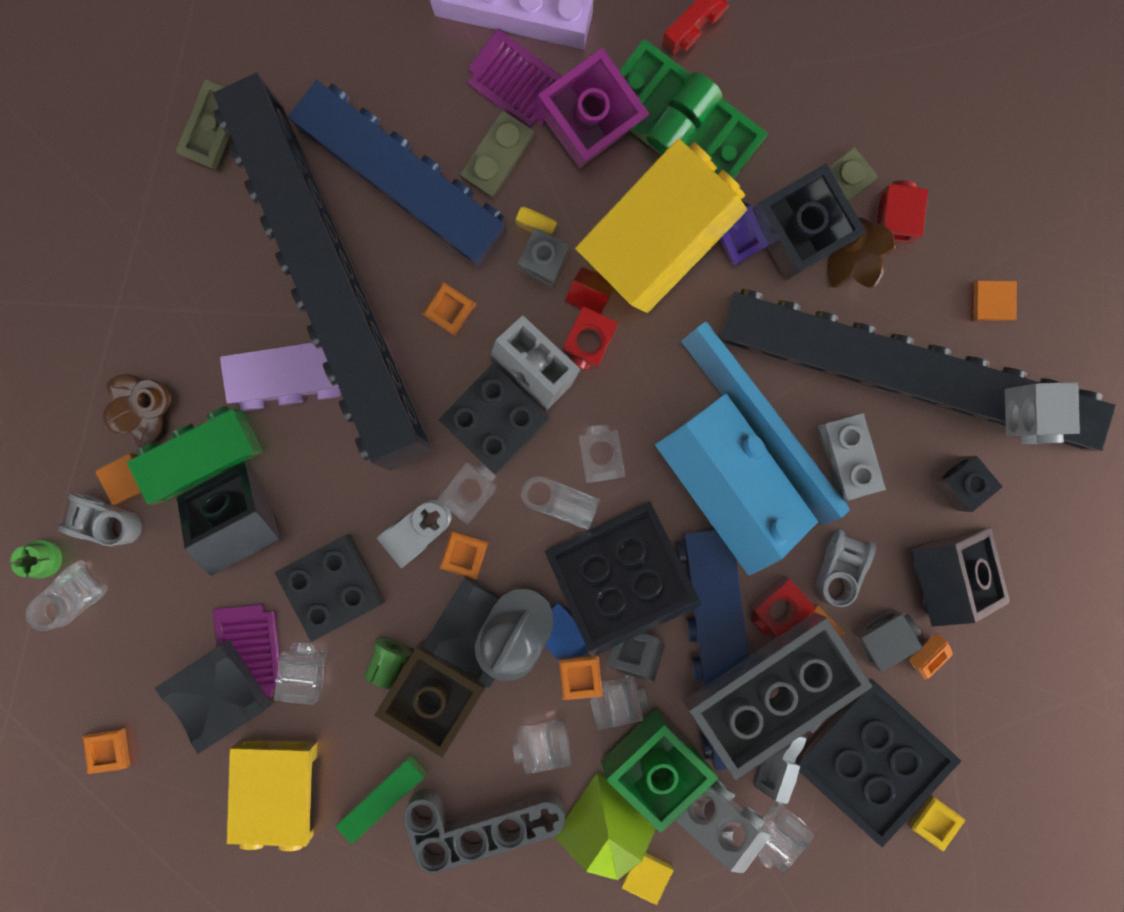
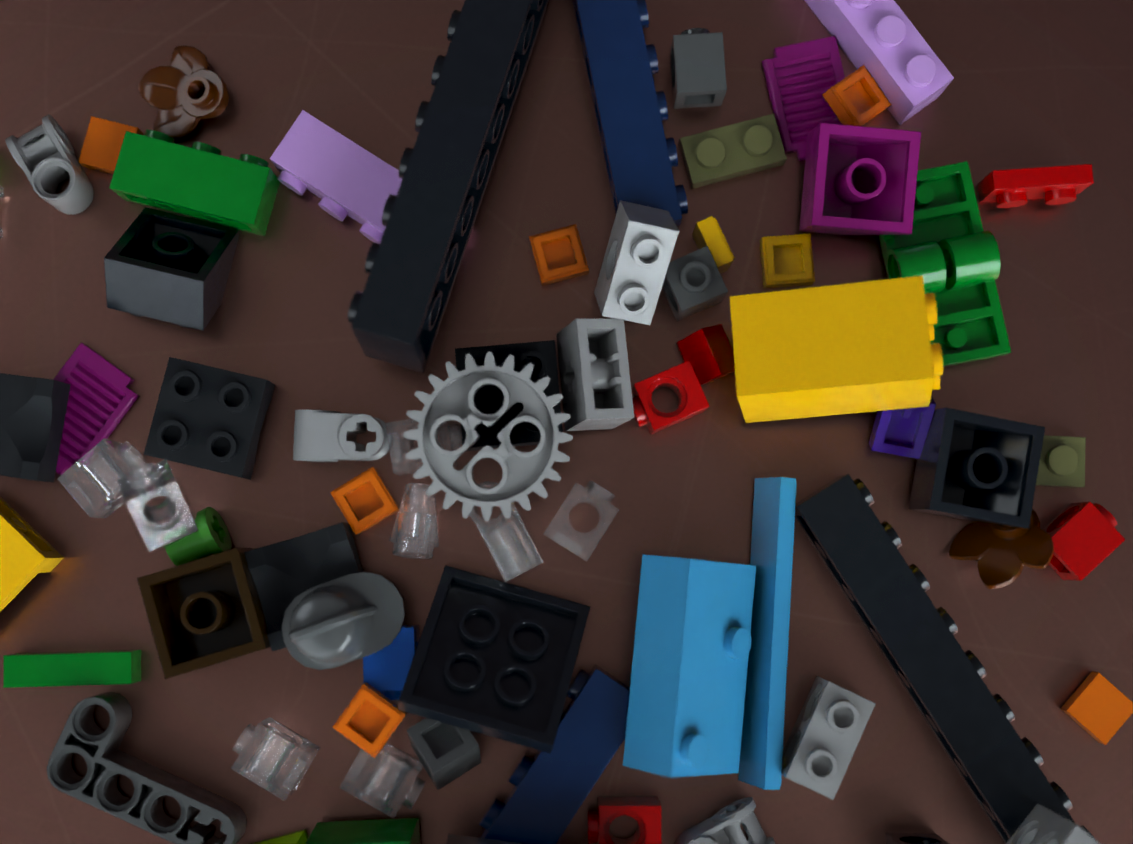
camera: 45 degrees right, 5 degrees down
none -> clear brick [118,459,198,552]
none -> clear cone [389,483,439,559]
none -> light grey gear [403,351,573,521]
none -> light grey brick [594,200,679,325]
none -> dark grey brick [670,28,727,109]
none -> yellow tile [760,234,815,288]
none -> orange tile [822,65,891,126]

